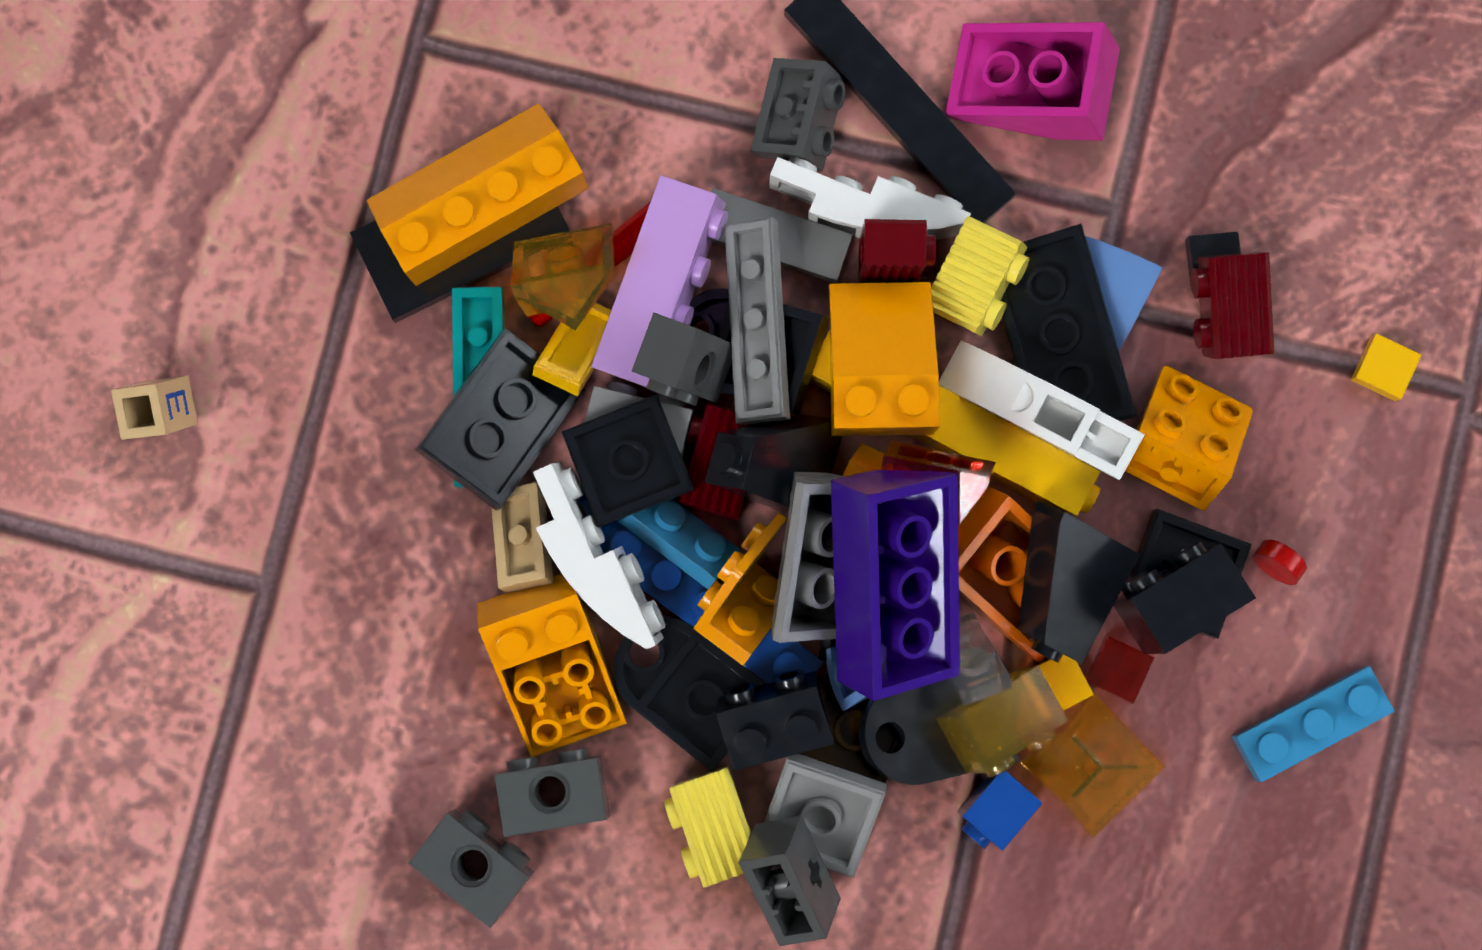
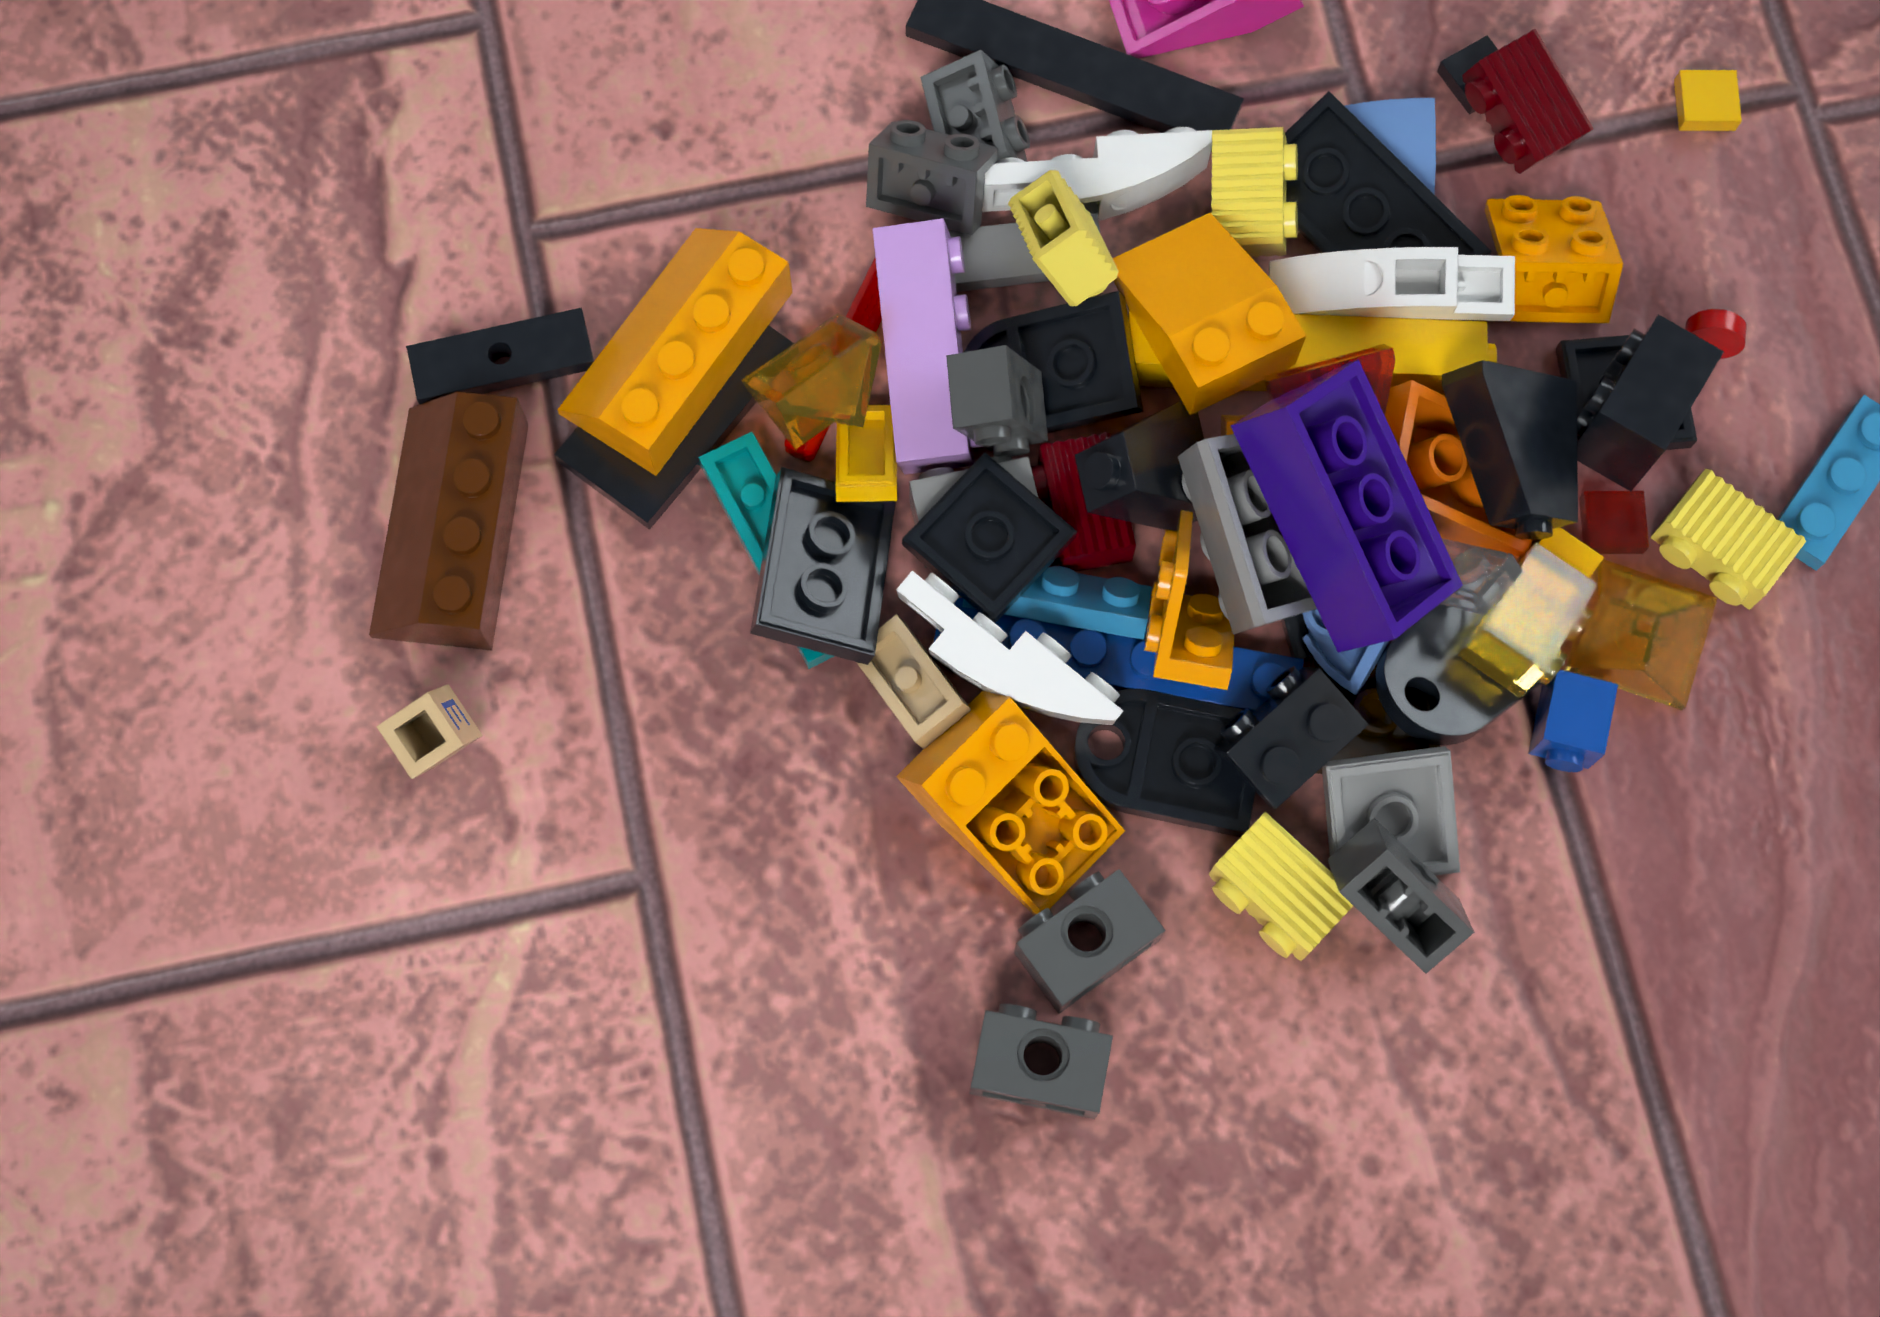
camera: 30 degrees left, 10 degrees down
light grey tile [724,217,790,426] -> none
dark red brick [858,219,936,283] -> none
none -> reddish brown slope [369,392,529,650]
none -> black tile [406,307,594,405]
none -> dark grey bracket [866,120,998,235]
none -> light yellow brick [1008,170,1118,306]
none -> light yellow brick [1650,469,1806,610]

